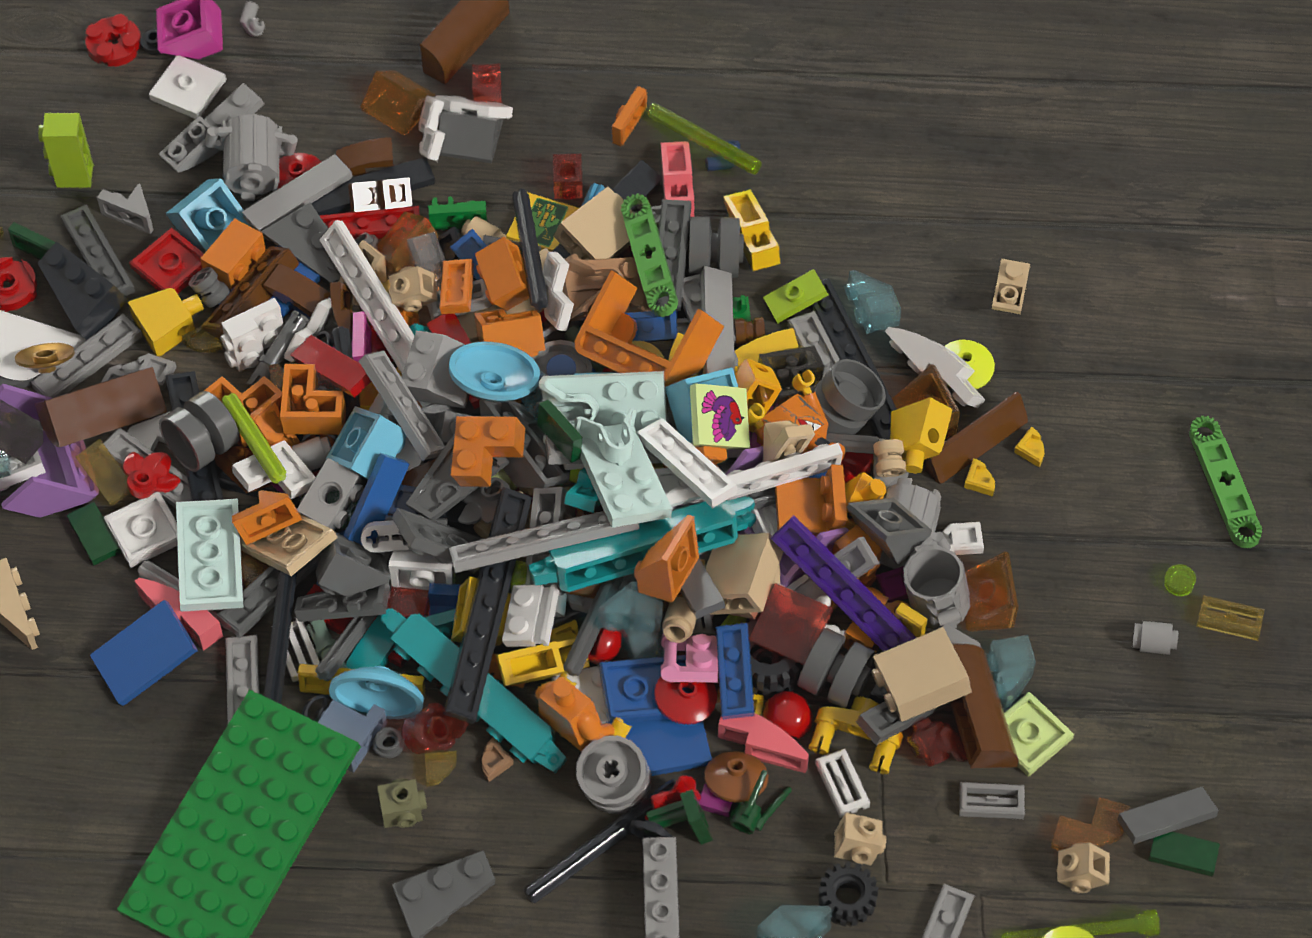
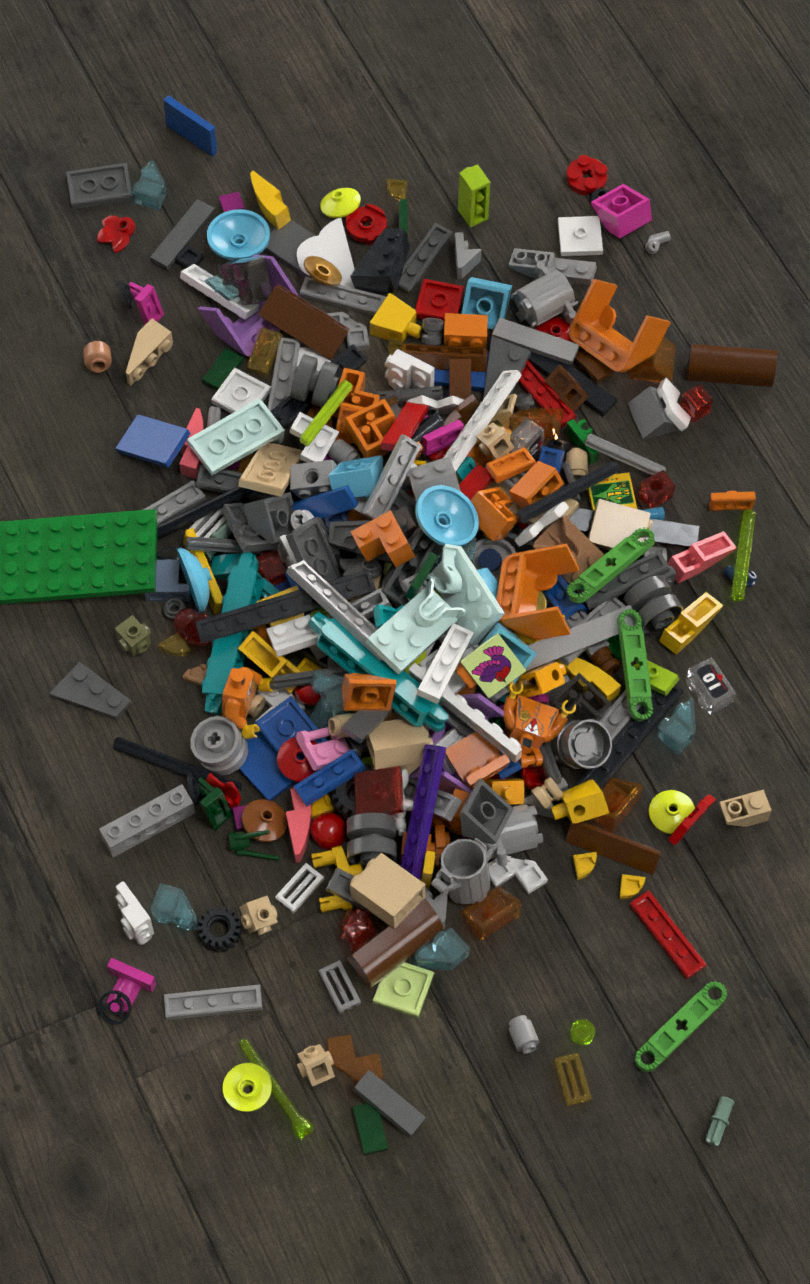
camera: 60 degrees right, 5 degrees up
red plate [123,452,181,499] -> none
orange slope [232,490,302,545] -> none
white tile [419,96,445,161] -> none
tan slope [763,420,815,462] -> none
white slope [885,327,985,408] -> none
none -> orange windscreen [569,279,671,373]
none -> light grey axle [585,434,666,479]
none -> bright green piece [617,609,653,721]
none -> red tile [629,890,707,980]
none -> red tile [669,795,716,845]
none -> clear brick [686,657,736,714]

